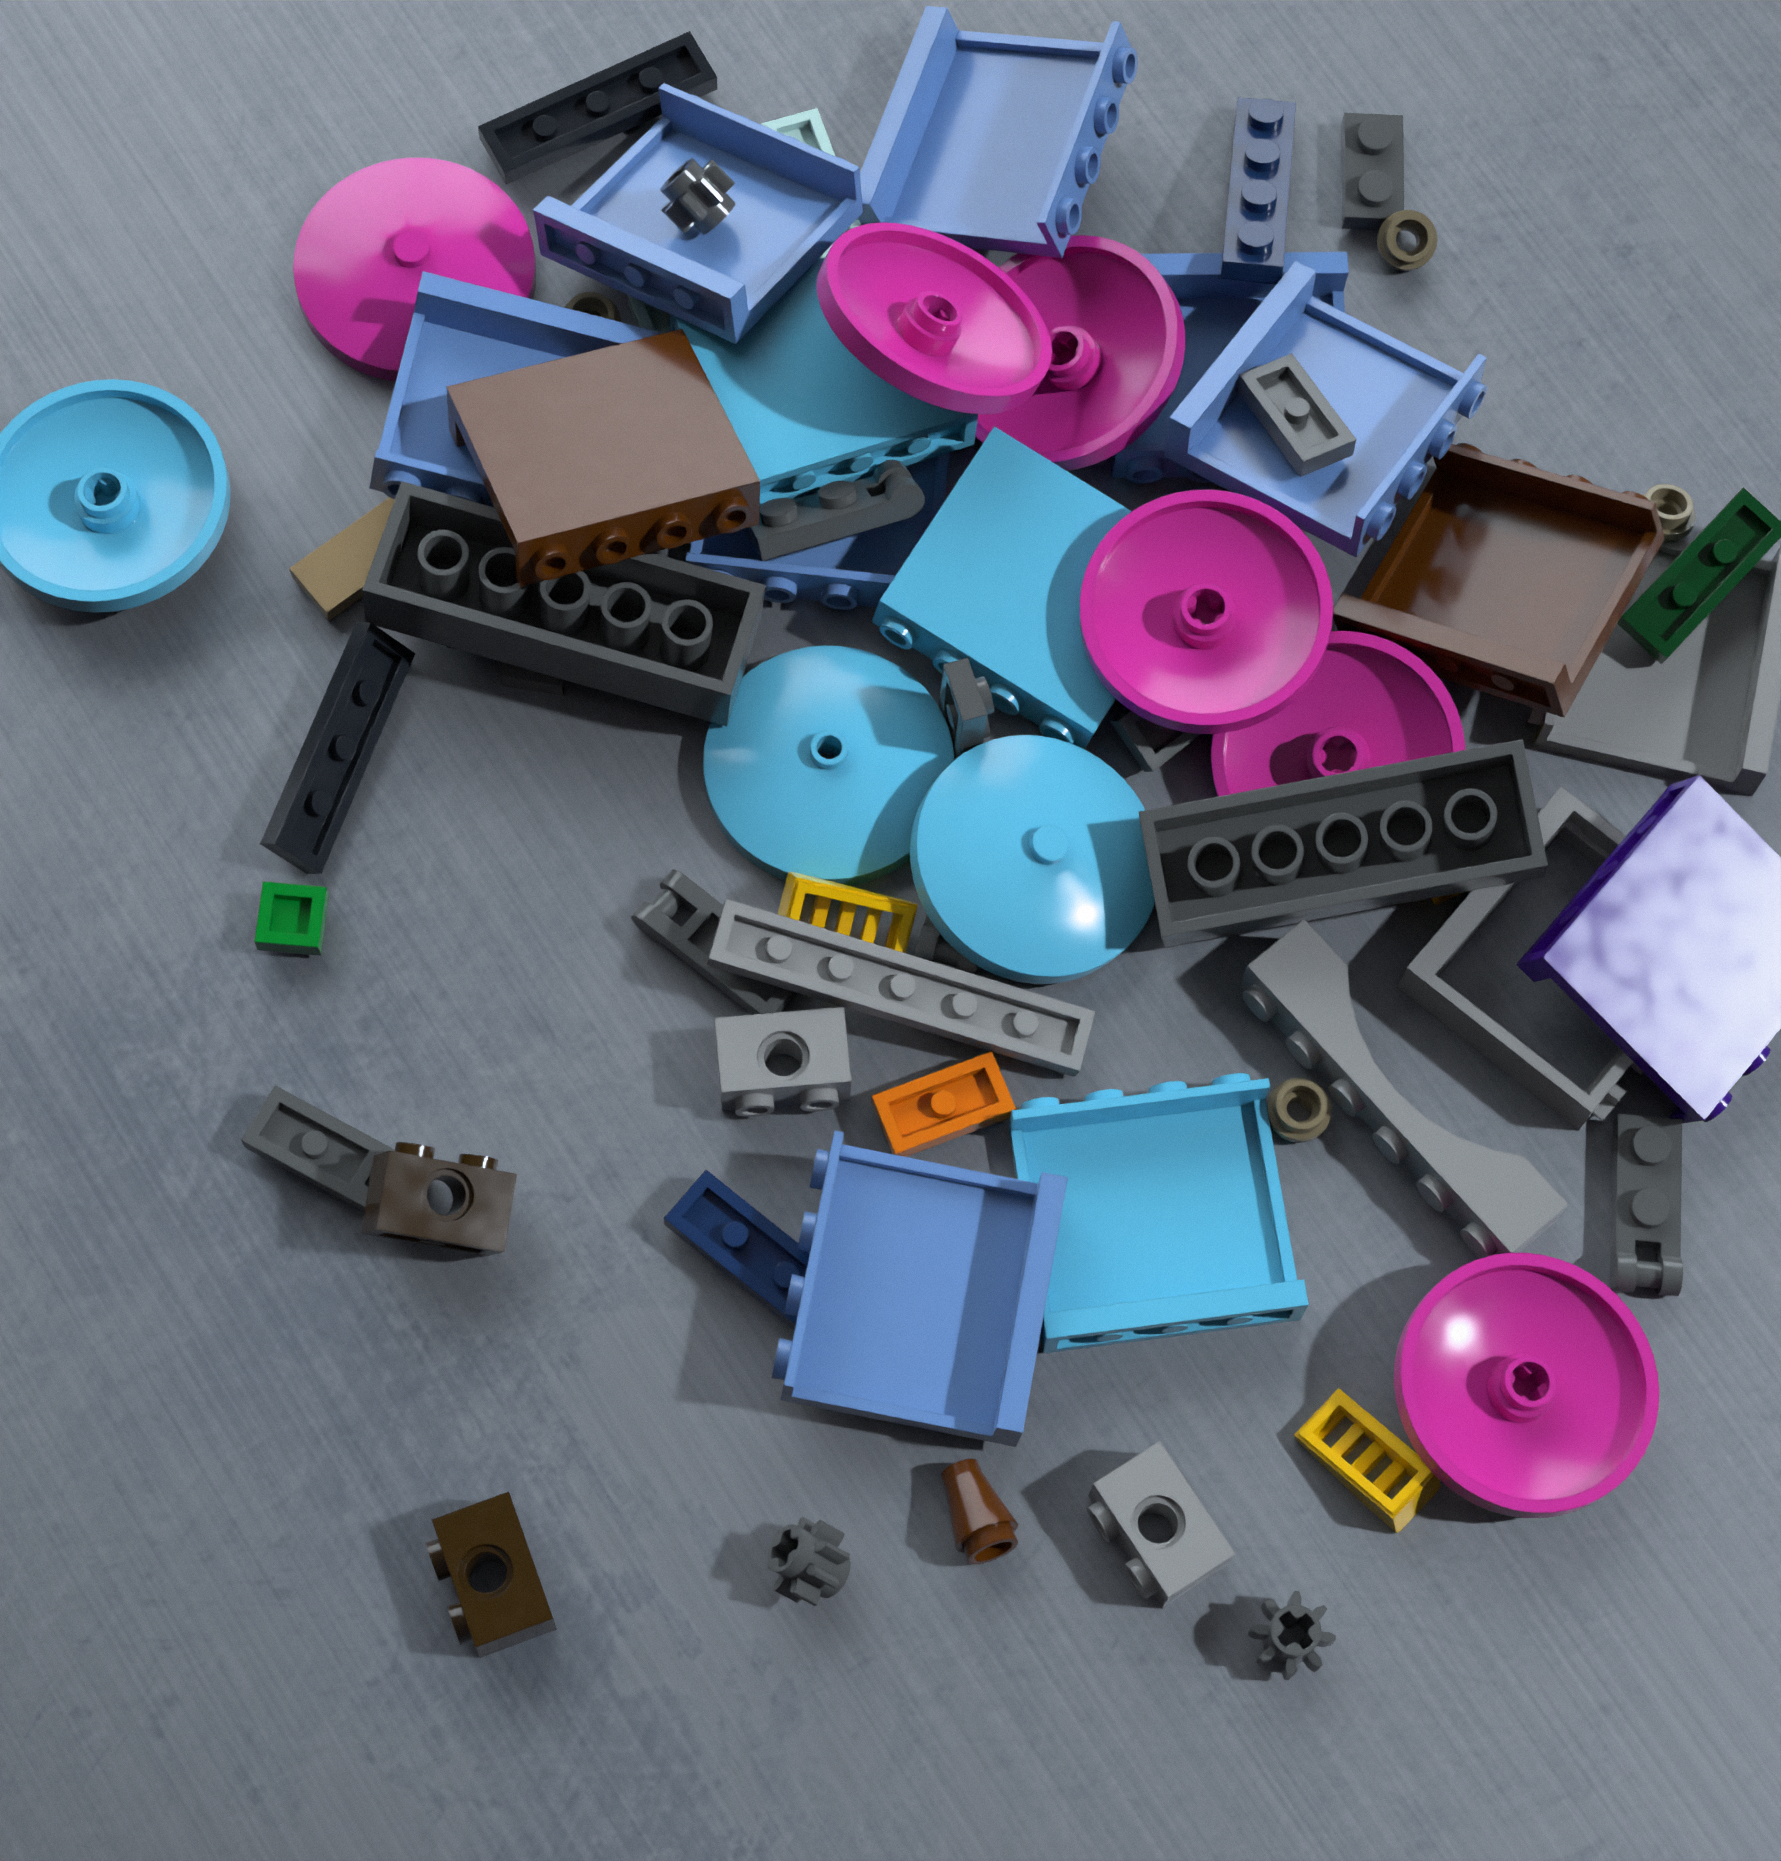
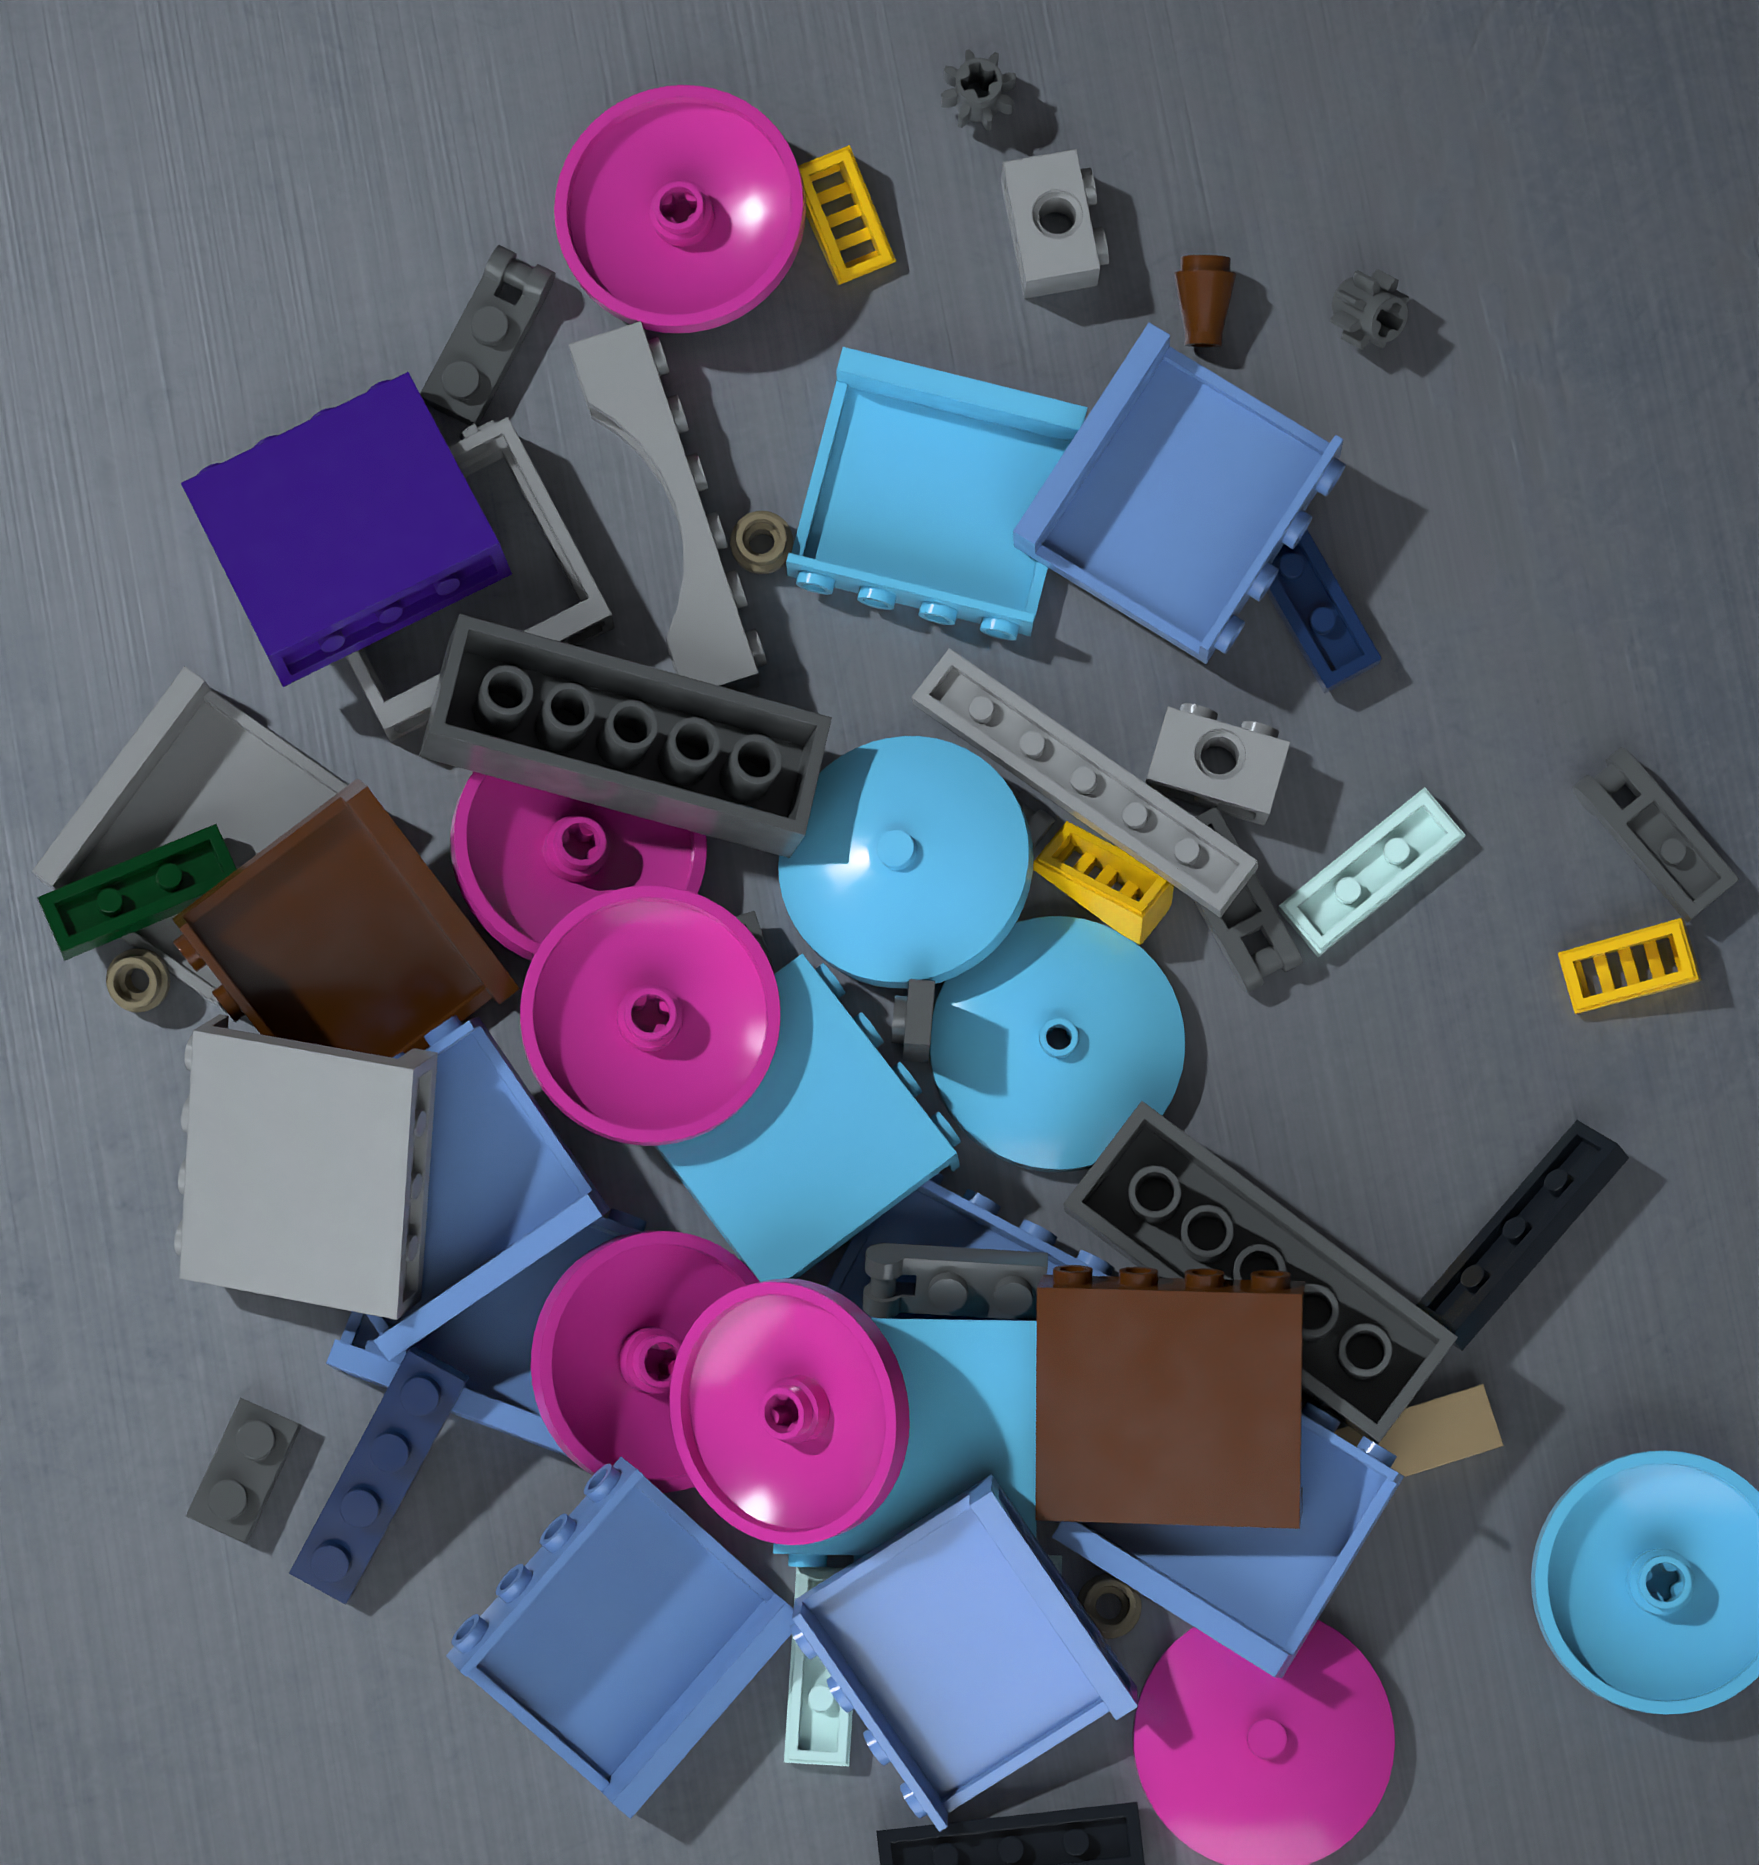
camera: 155 degrees left, 10 degrees up
green plate [254,882,329,955] -> none
dark brown brick [361,1142,517,1256] -> none
dark brown brick [426,1491,557,1658] -> none
dark grey gear [660,158,735,235] -> none
orange plate [871,1051,1016,1157] -> none
plate [1237,353,1357,477] -> none
dark tan plate [1377,210,1438,271] -> none
none -> light grey panel [174,1014,438,1320]
none -> light aqua tile [1277,787,1466,957]
none -> yellow slope [1558,918,1702,1014]

